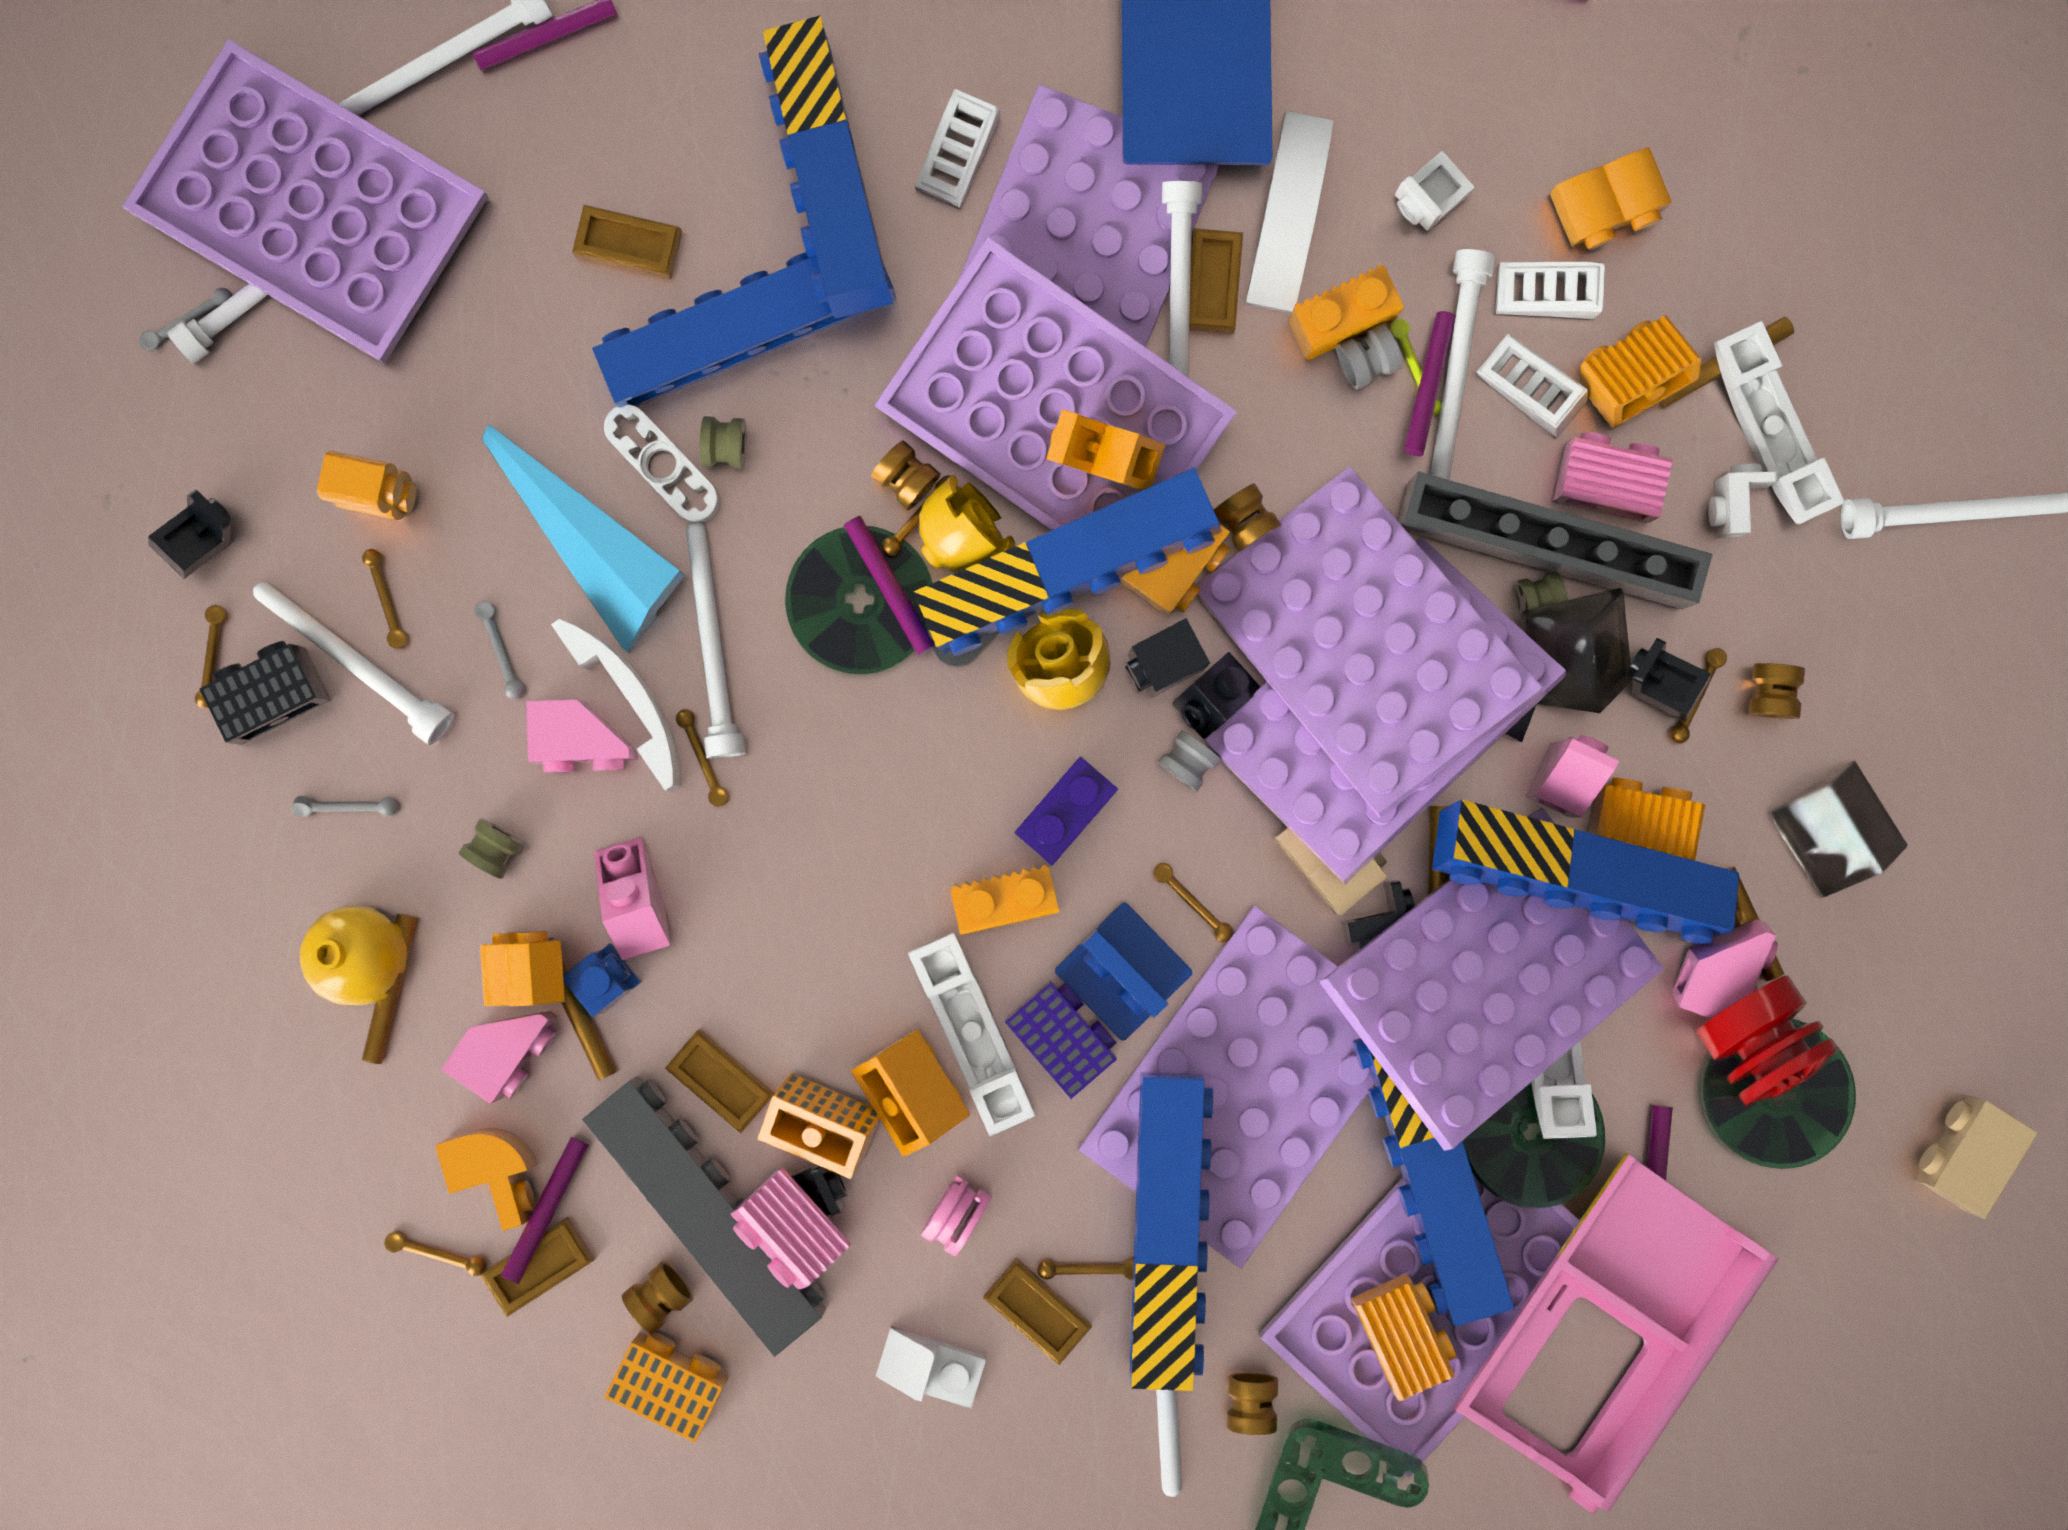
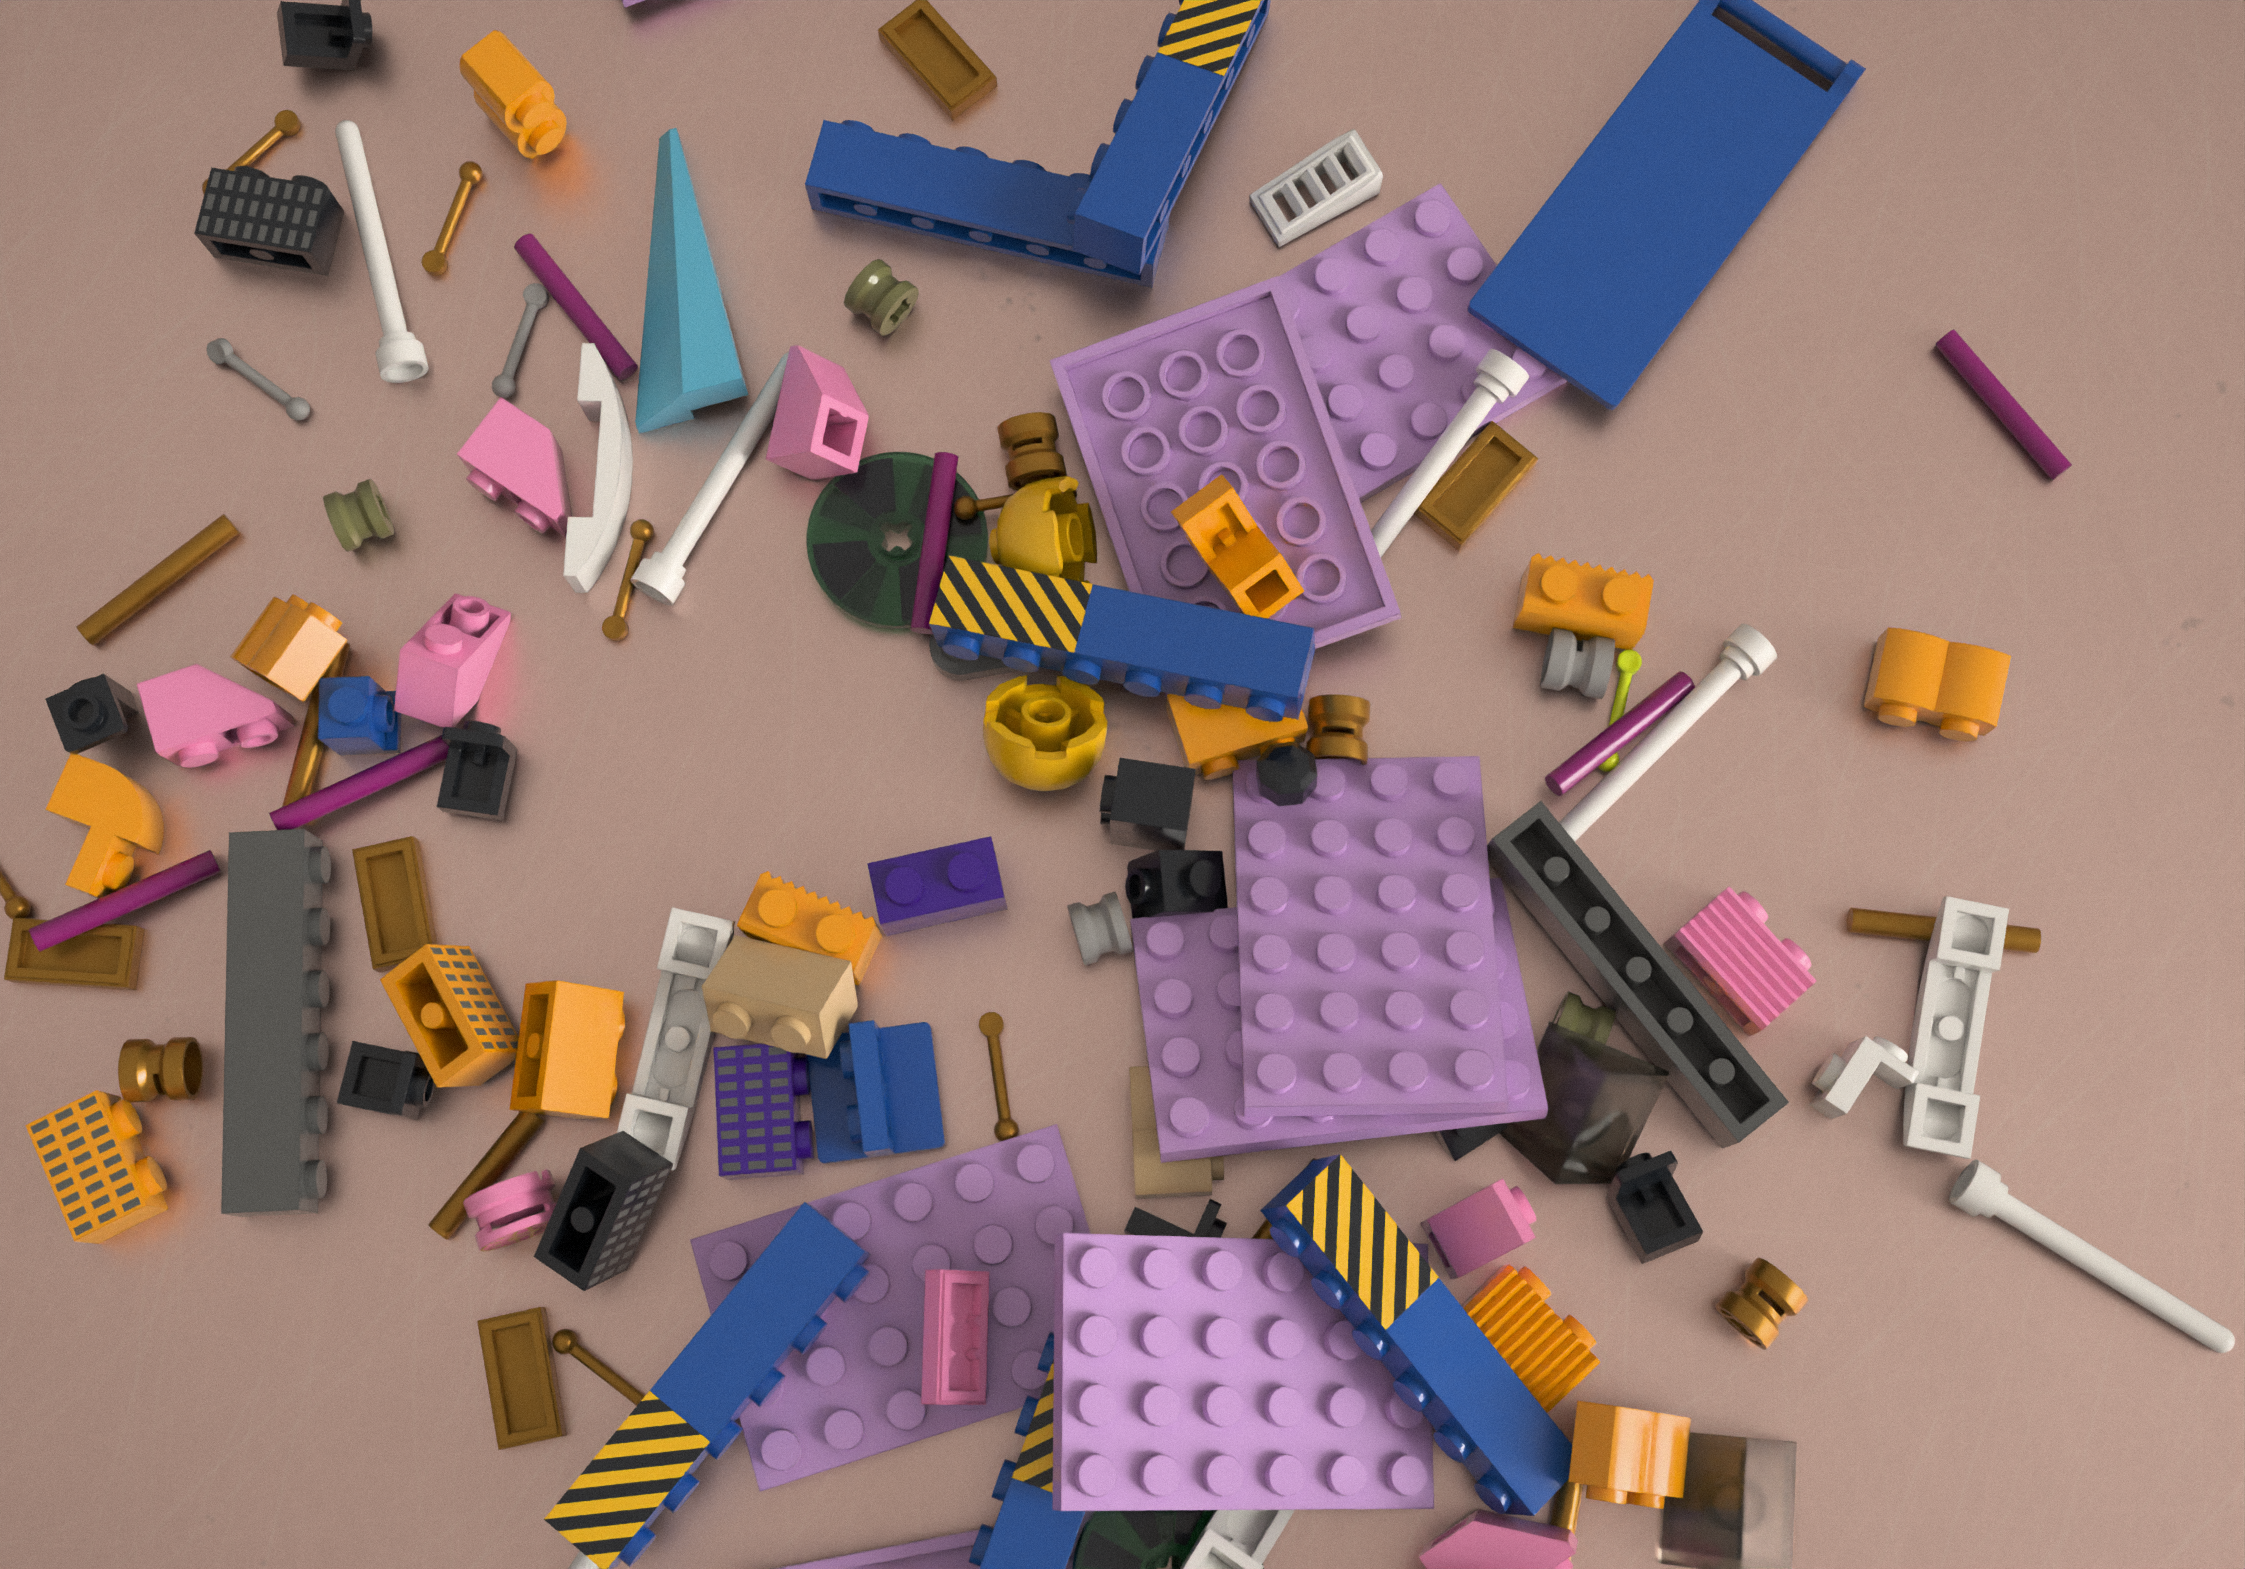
camera: 35 degrees right, 10 degrees down
yellow cylinder [300,906,407,1005] -> none
white beam [604,405,720,524] -> none
bright pink brick [731,1168,851,1289] -> none
white slope [876,1326,986,1408] -> none
white slope [1245,111,1334,314] -> none
white bracket [1395,151,1475,231] -> none
white slope [1477,334,1588,438] -> none
white slope [1495,262,1605,319] -> none
light orange brick [1580,315,1701,429] -> none
pearl gold hinge [1670,648,1727,744] -> none
none -> black bracket [45,673,139,755]
none -> magenta bar [269,735,449,830]
none -> pearl gold piece [428,1112,544,1240]
none -> black bracket [436,721,518,821]
none -> magenta bar [514,233,638,381]
none -> black brick [534,1131,673,1291]
none -> tan brick [702,935,858,1059]
none -> bright pink slope [766,345,869,480]
none -> bright pink plate [921,1269,989,1405]
none -> black tile [1256,741,1318,806]
none -> light orange brick [1568,1400,1691,1509]

